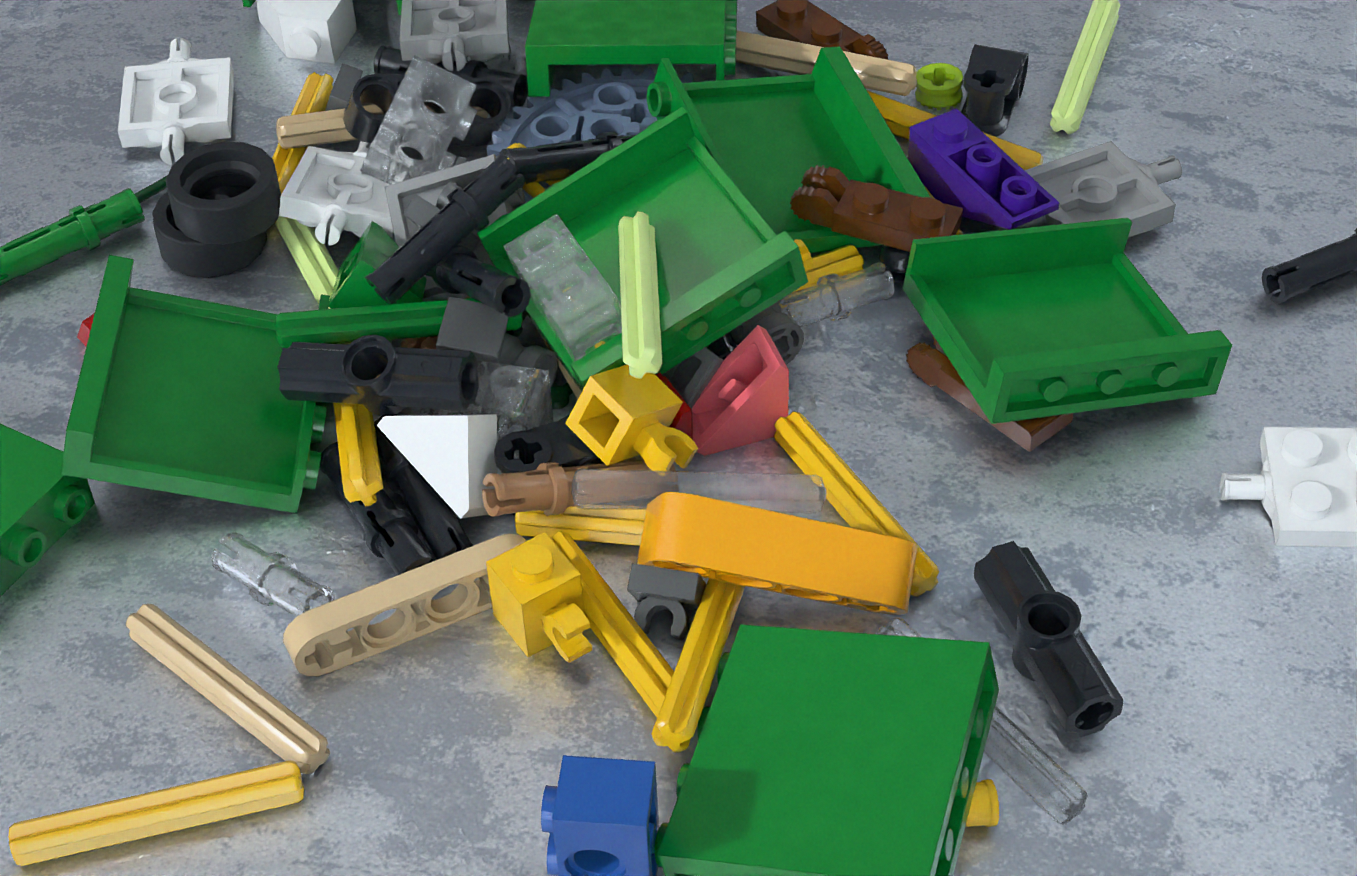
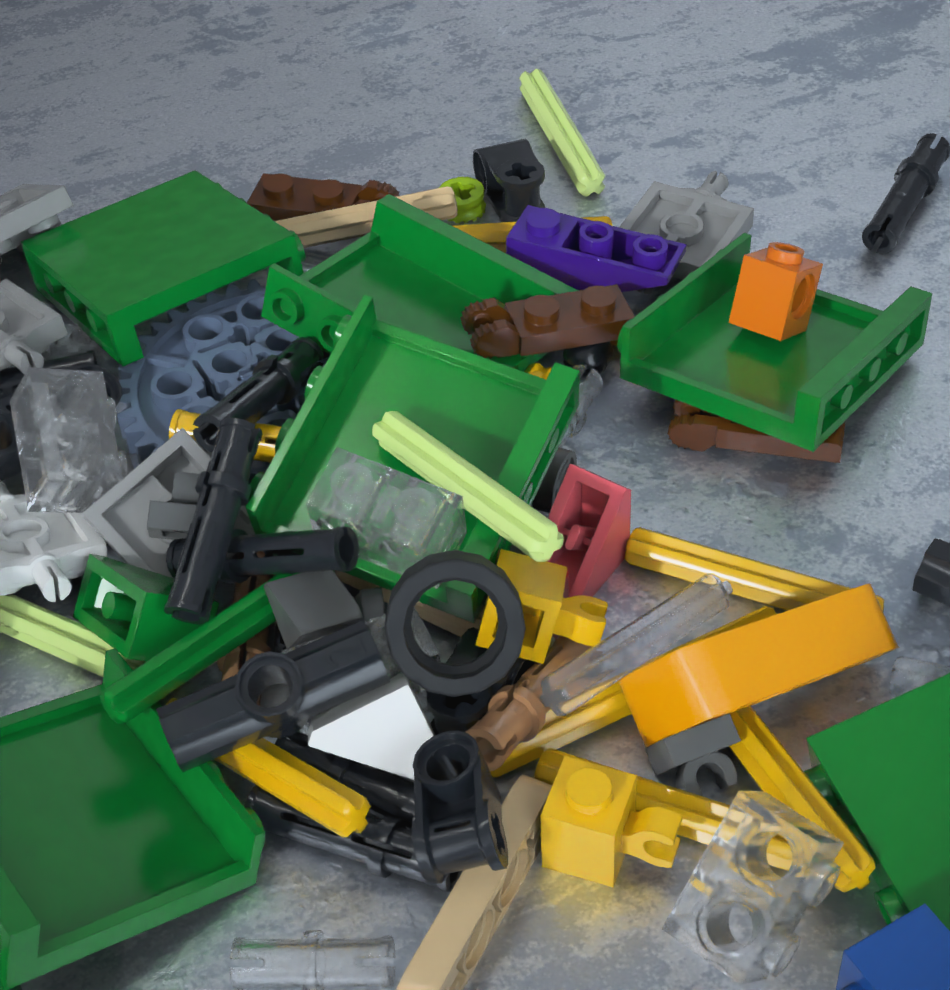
camera: 35 degrees left, 0 degrees up
none -> black tyre [385,550,526,697]
none -> black piece [411,731,508,886]
none -> clear brick [662,791,844,985]
none -> orange brick [728,242,823,341]

